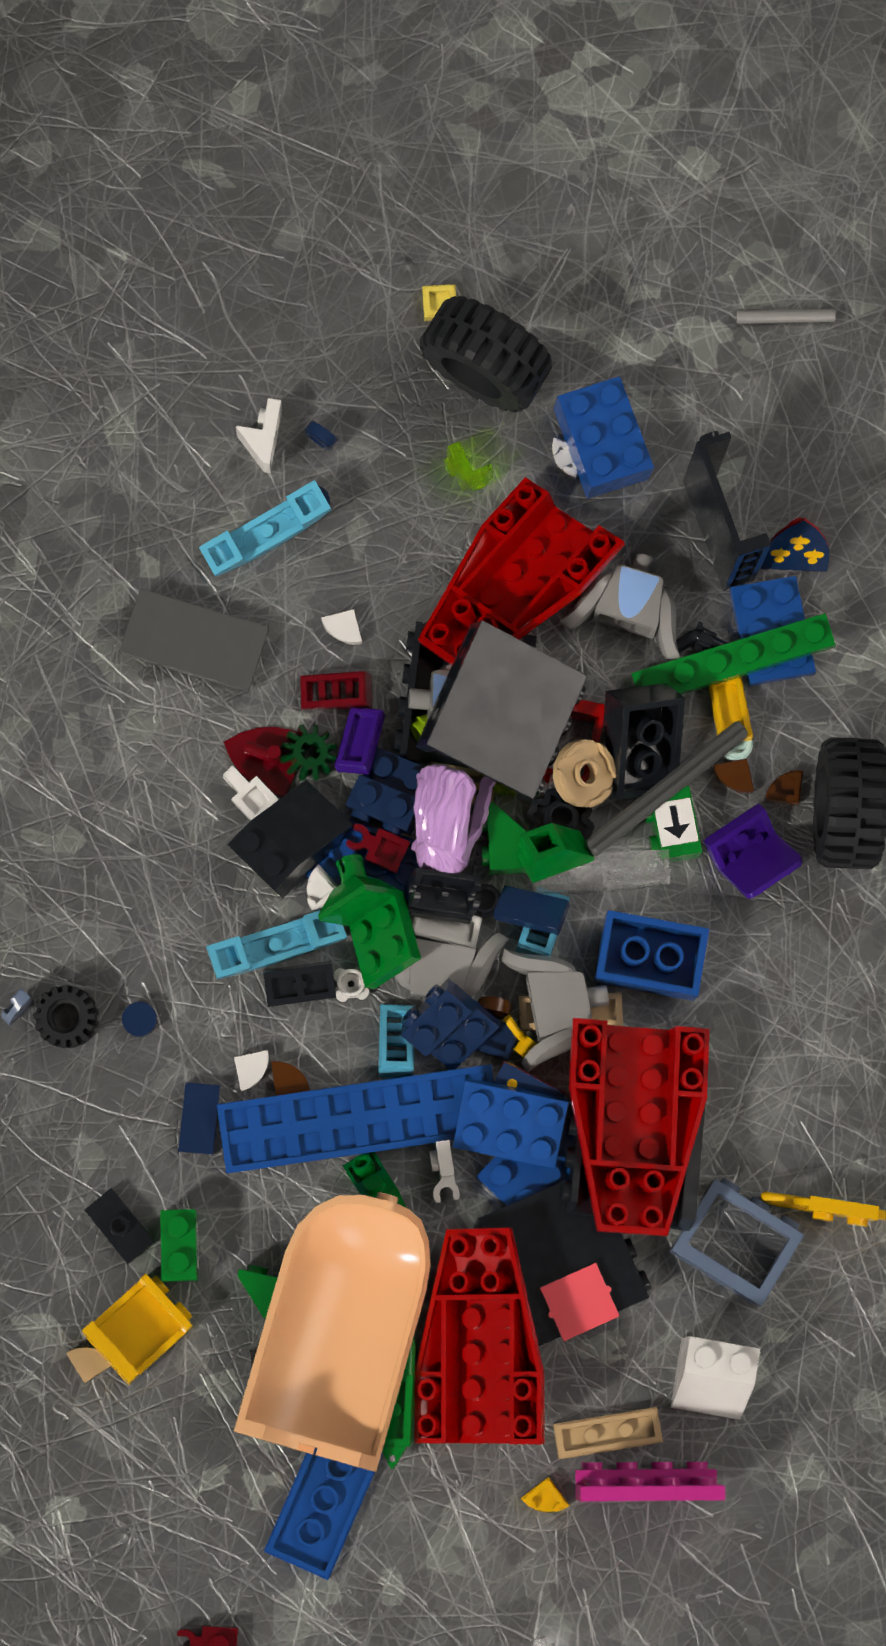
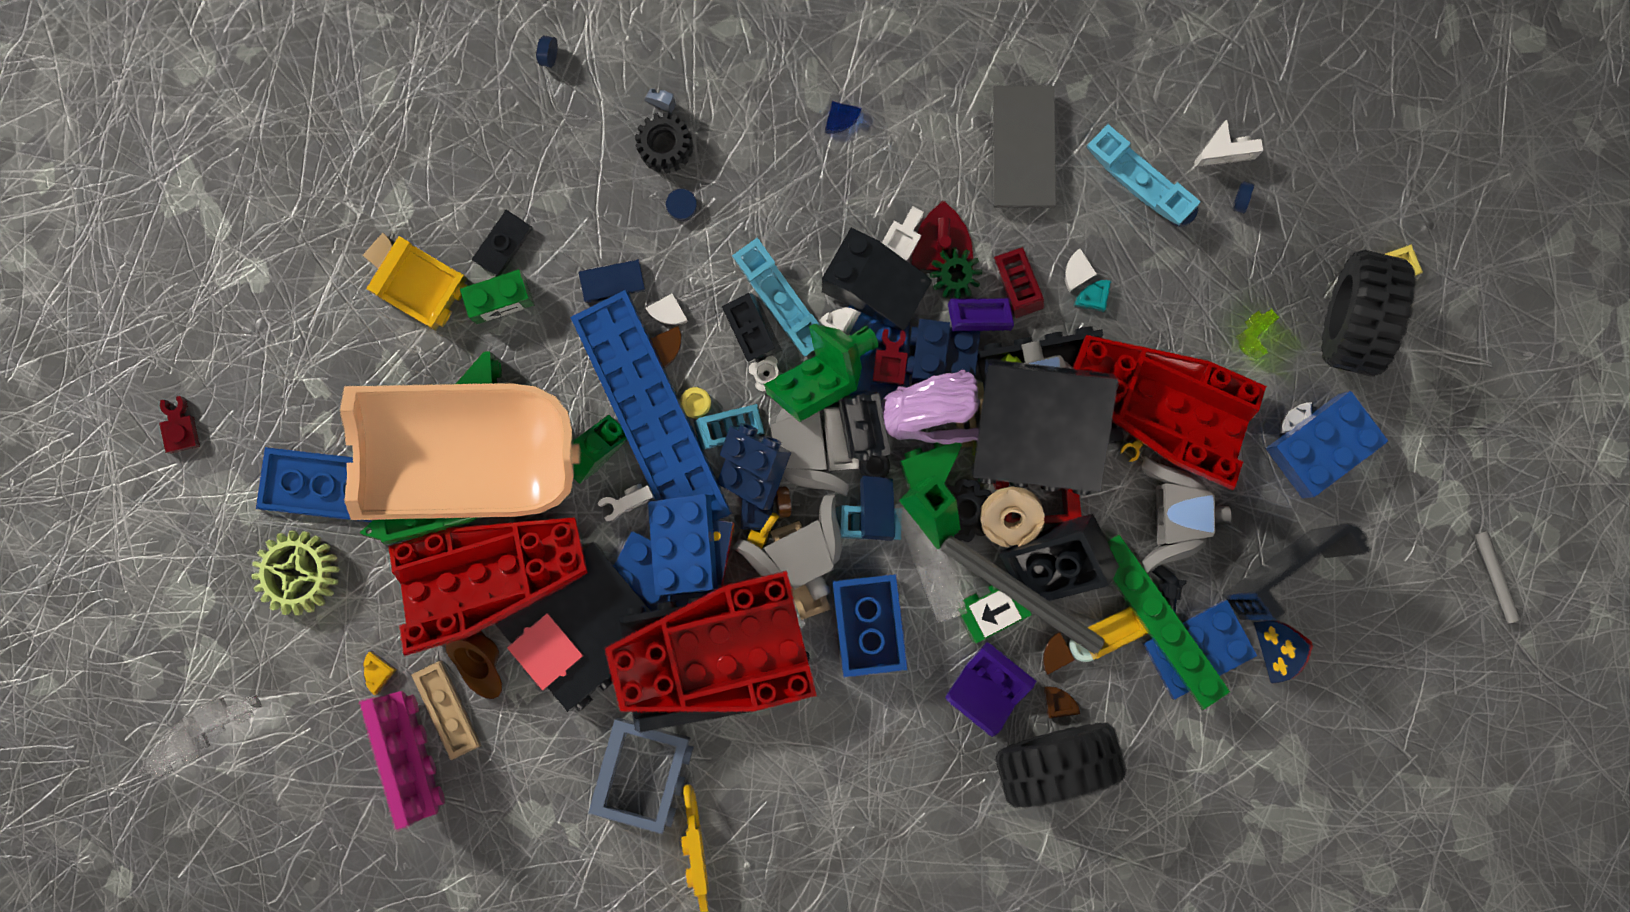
camera: 80 degrees right, 5 degrees up
white slope [671,1337,760,1420] -> none
none -> yellowish green gear [251,530,340,615]
none -> reddish brown piece [445,631,502,699]
none -> light yellow tile [680,387,711,419]
none -> clear blue tile [825,101,862,134]
none -> teal tile [1074,280,1111,312]
none -> yellow hand [1120,439,1144,462]

